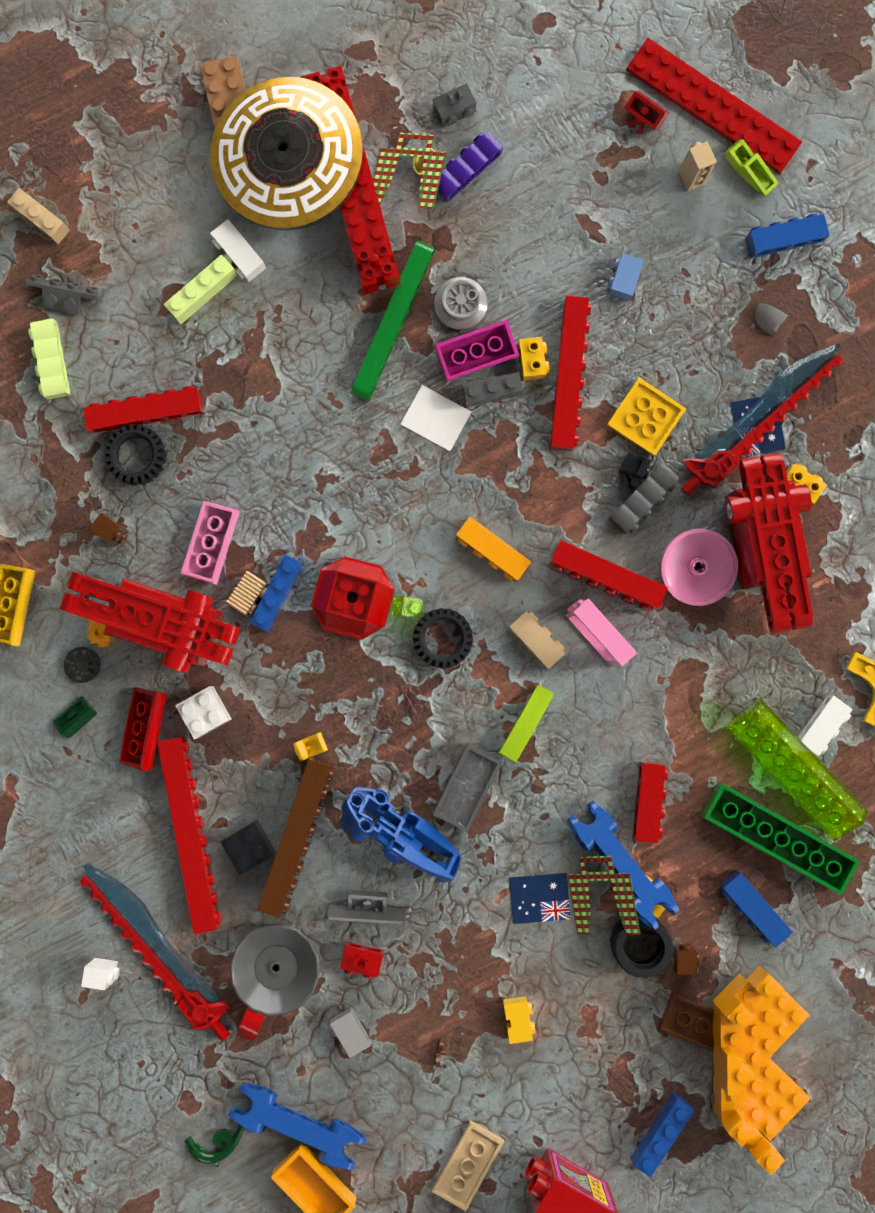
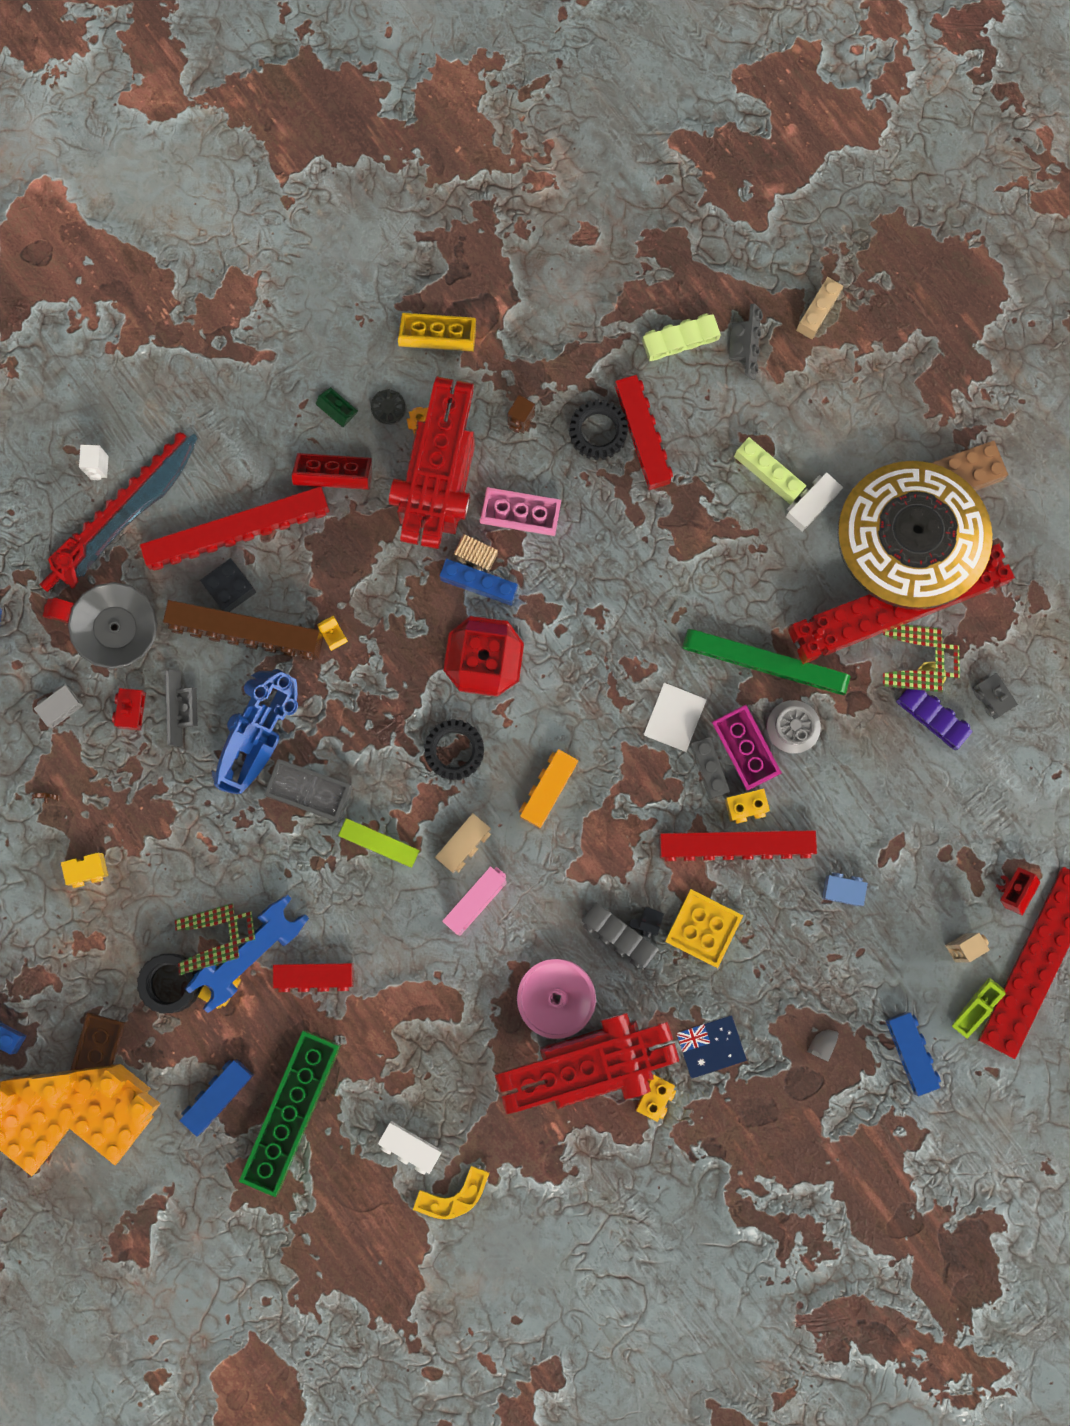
camera: 85 degrees right, 5 degrees down
white brick [175,686,232,739] -> none
clear neon green bracket [391,596,423,619] -> none
dark blue sticker [509,873,571,924] -> none
red brick [548,540,668,612] -> none
reddish brown brick [674,944,700,975] -> none
piece [681,344,843,496] -> none
clear neon green brick [726,698,869,841] -> none

